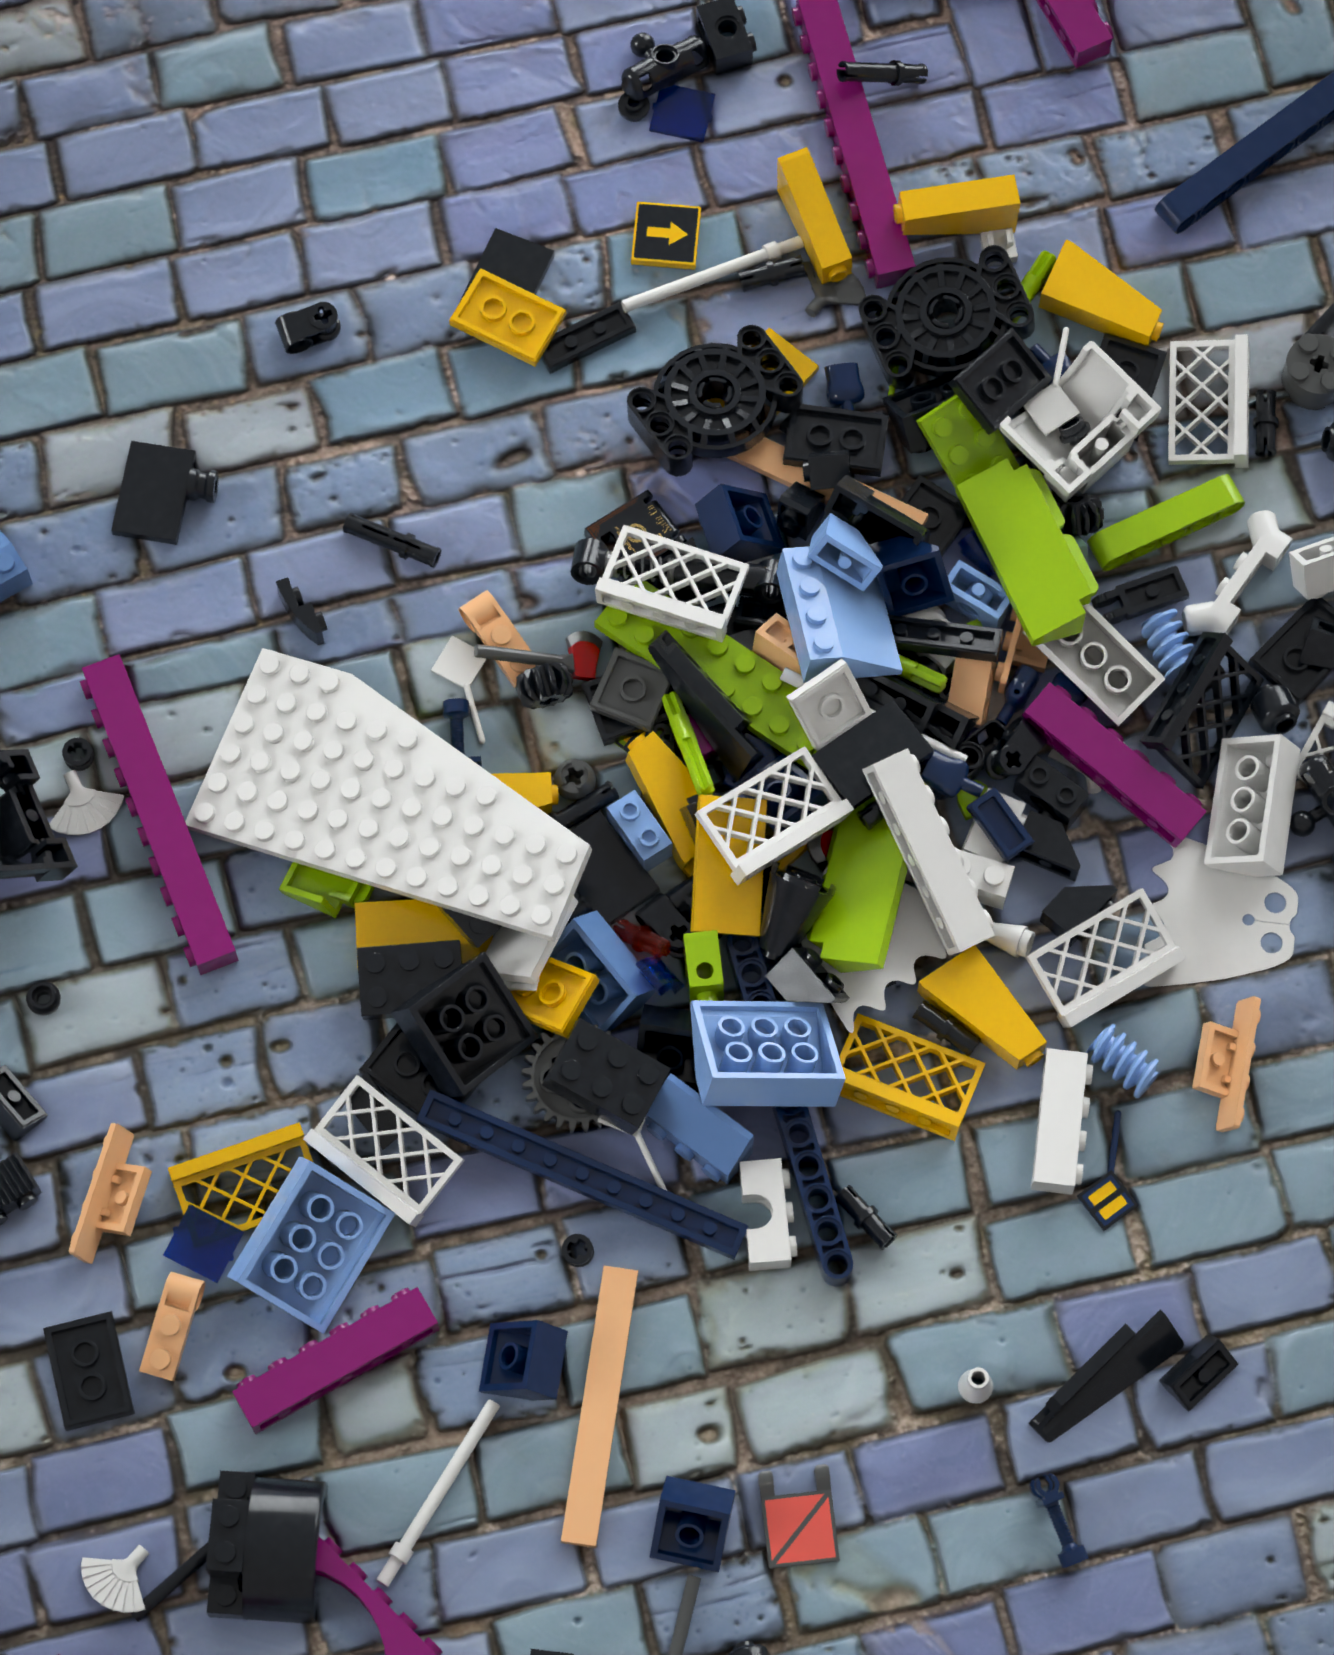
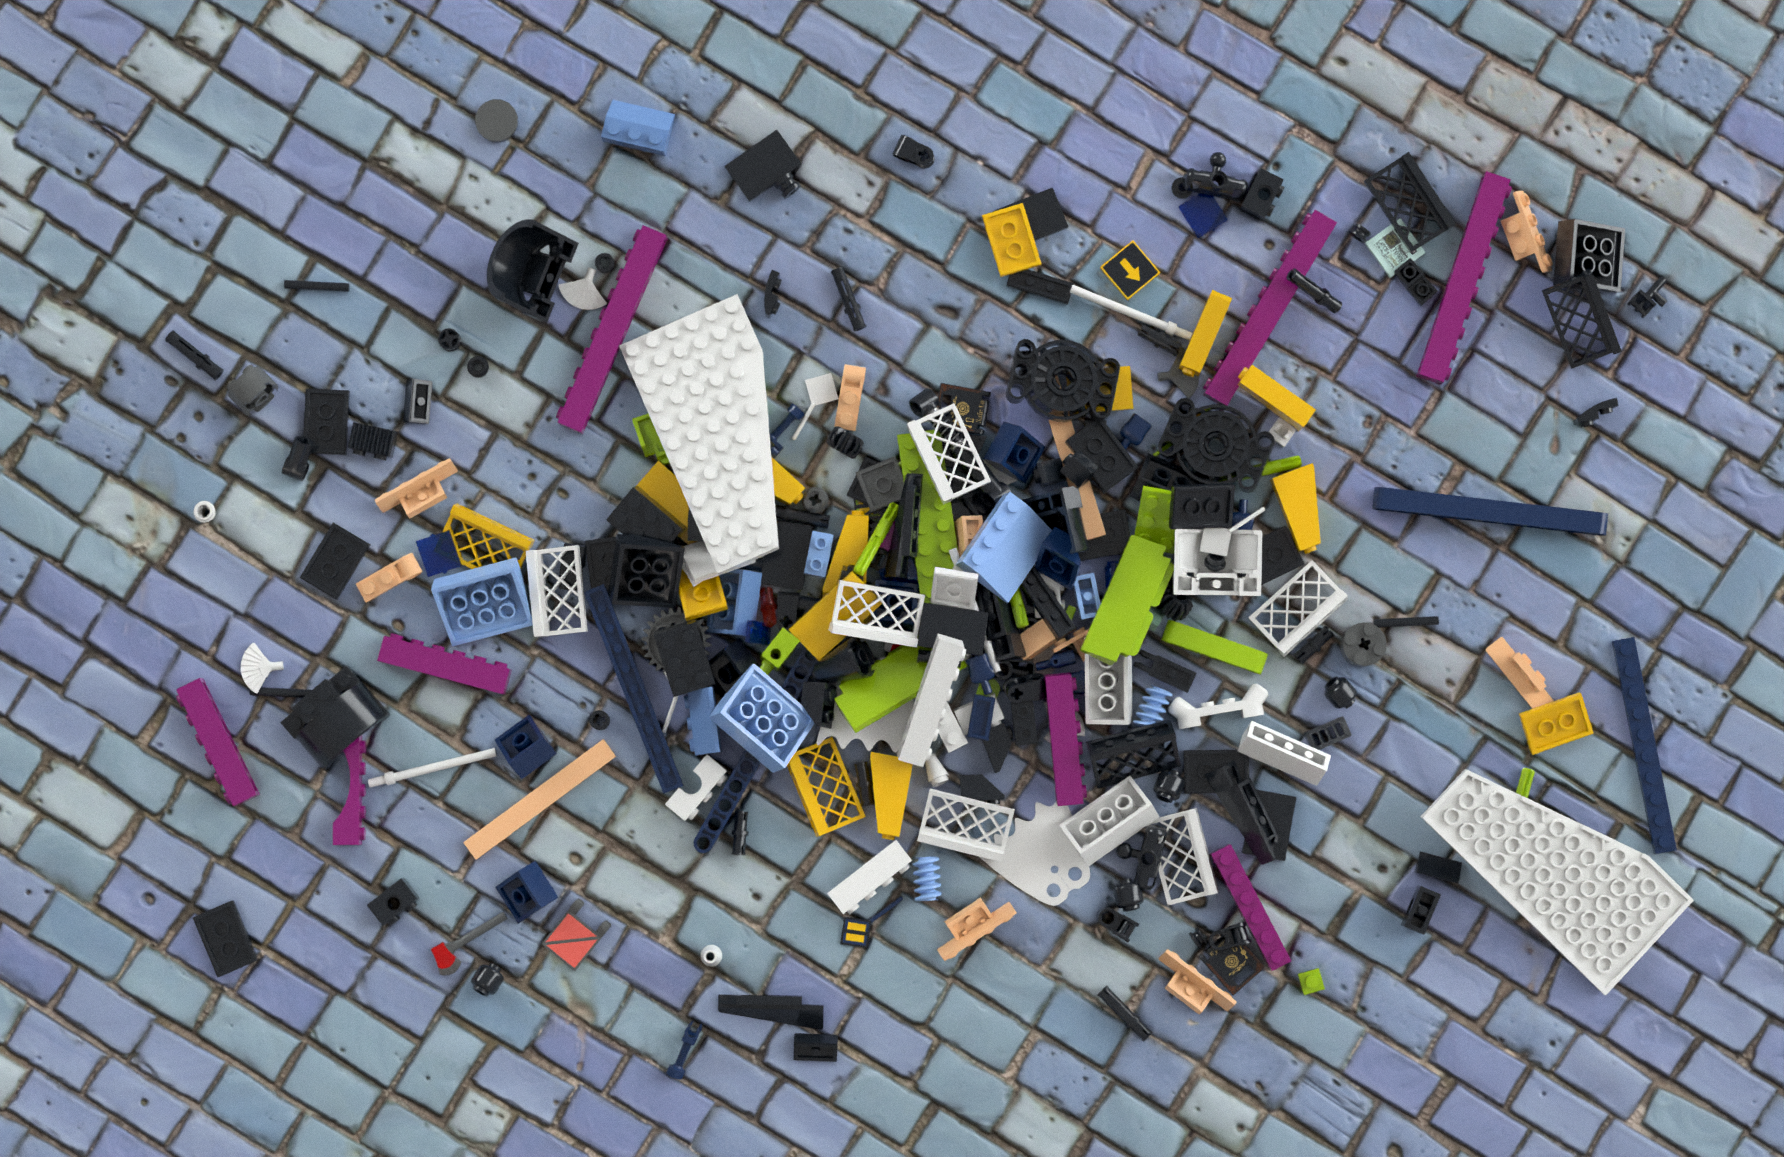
camera: 45 degrees right, 15 degrees up
piece [474,631,603,681] -> none
light blue slope [807,513,883,592] -> none

